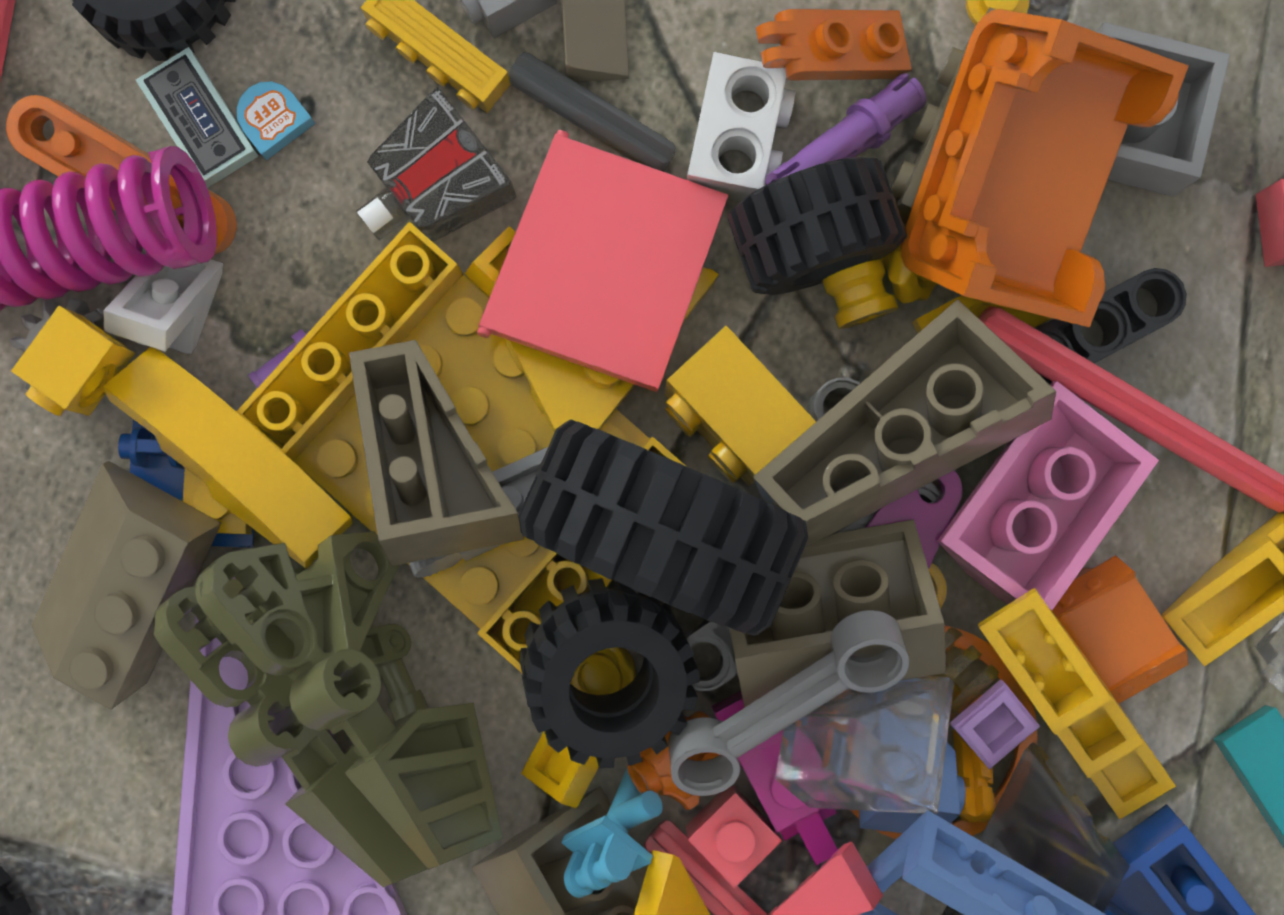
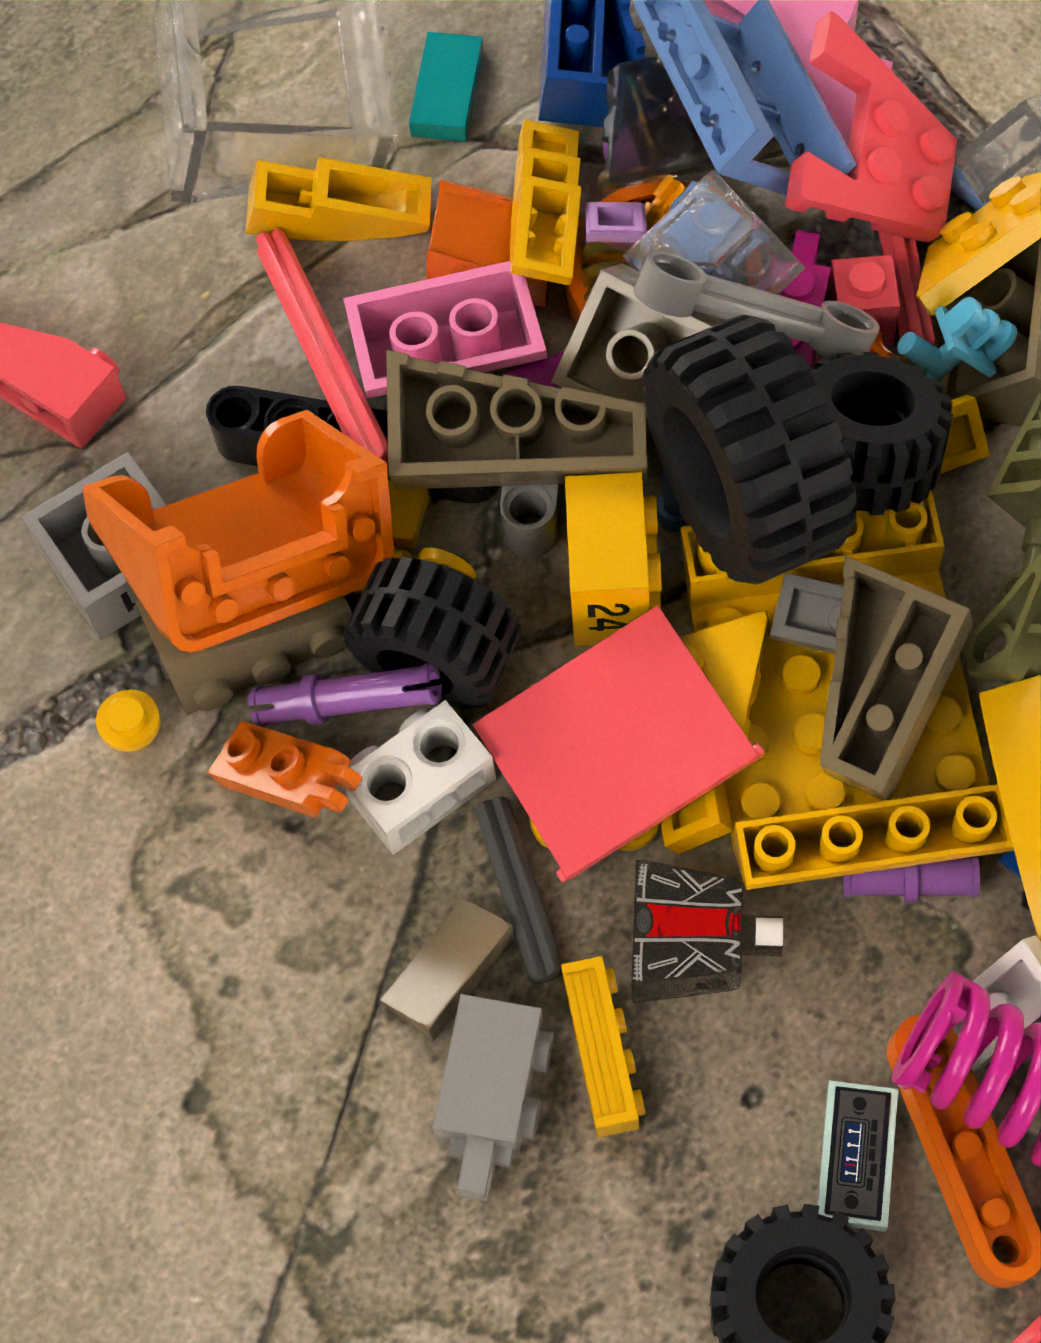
camera: 130 degrees left, 20 degrees down
tile [237,81,316,161] -> none

